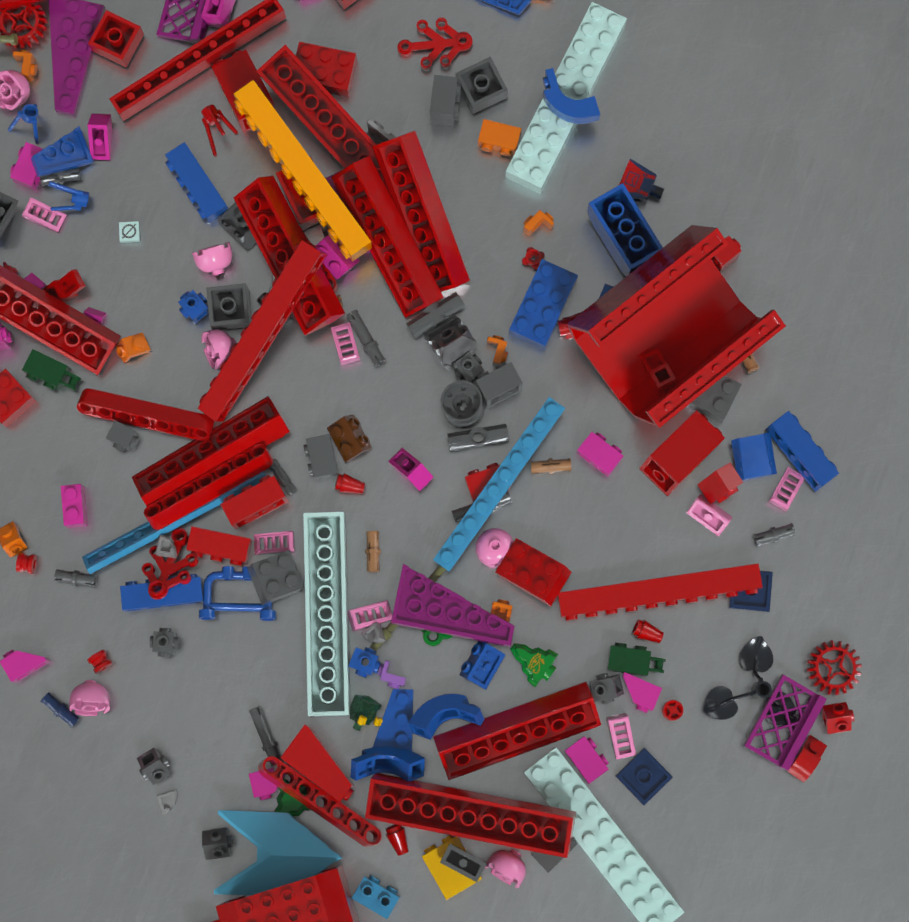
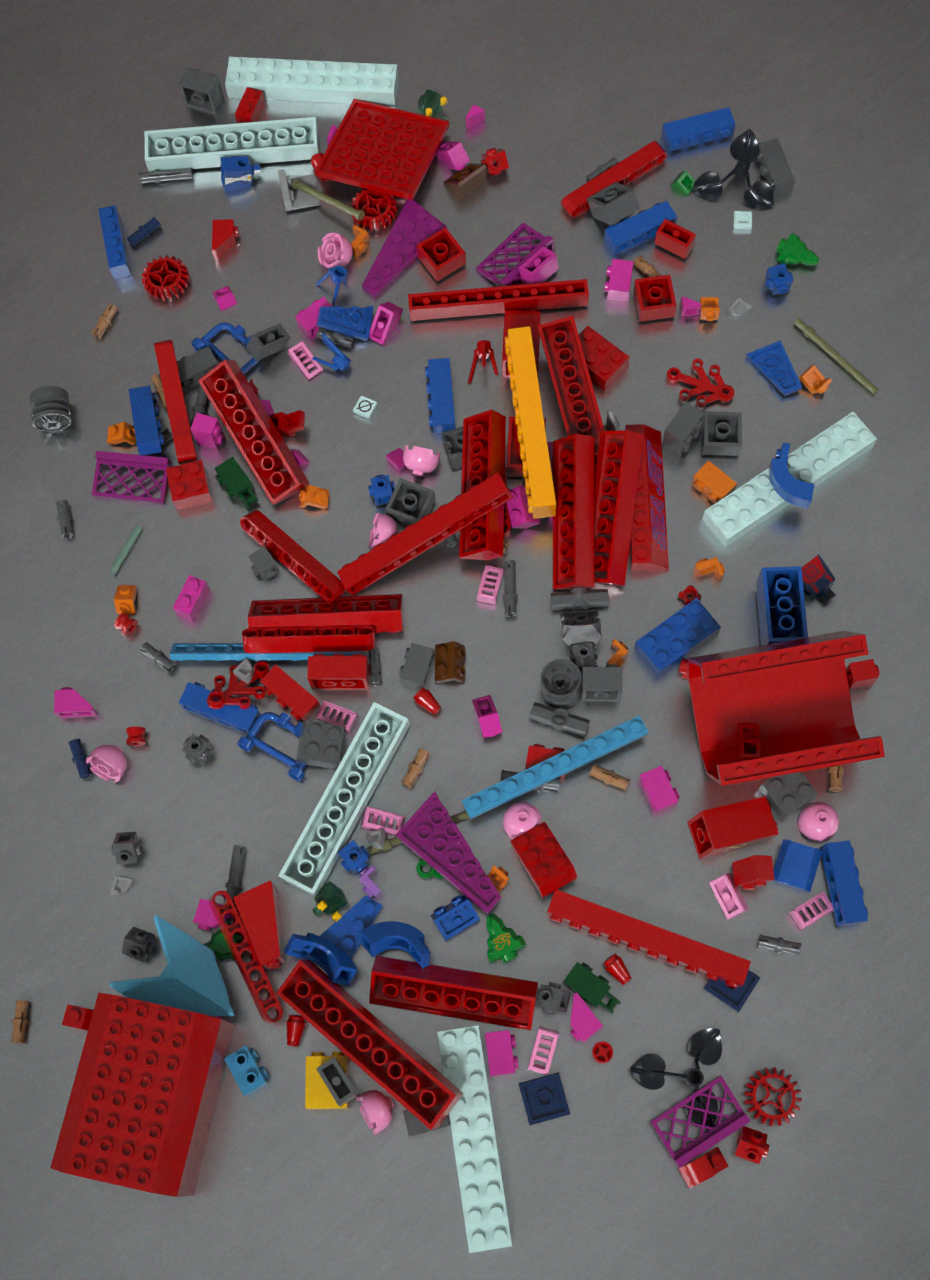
camera: 30 degrees right, 10 degrees down
none -> dark pink slope [386,448,406,472]
none -> red slope [625,424,669,571]
none -> bright pink cylinder [797,802,839,843]

